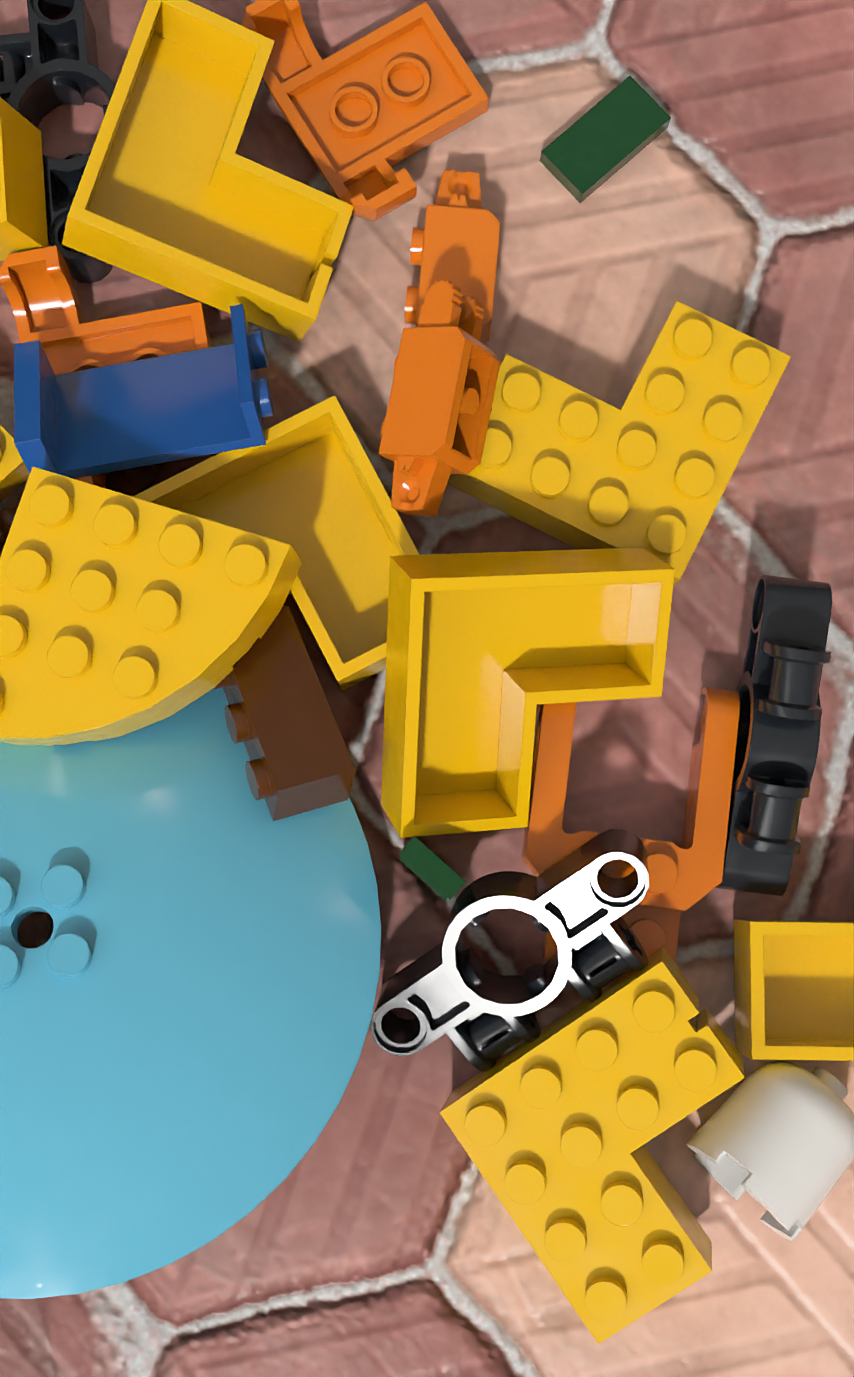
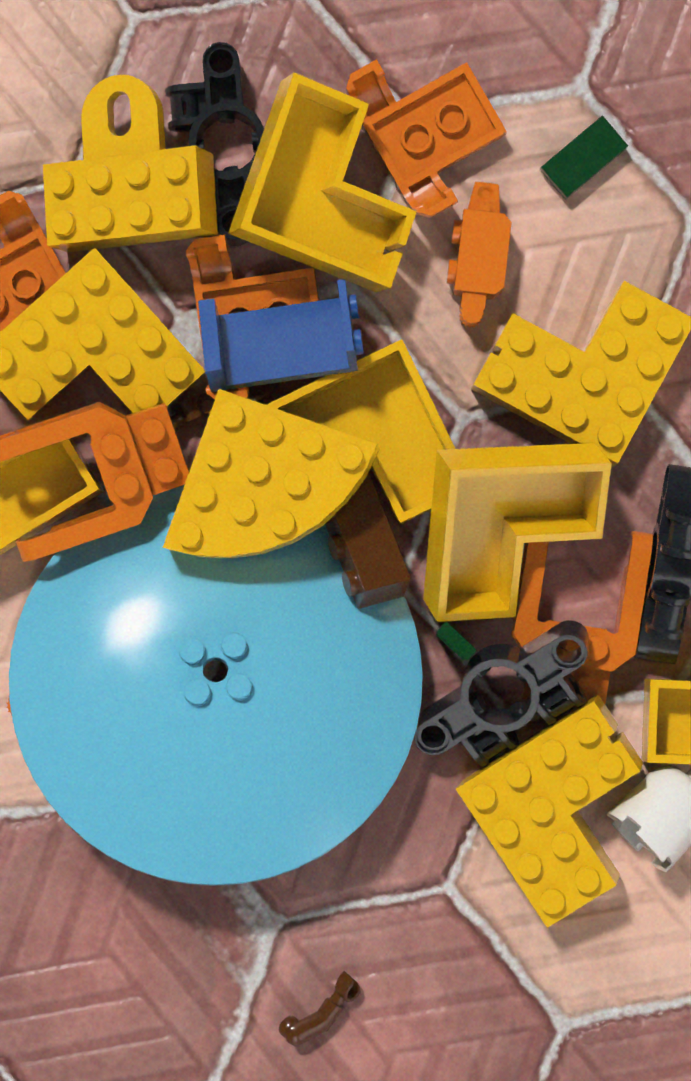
camera: 10 degrees right, 5 degrees up
orange hinge [378,278,500,517] -> none

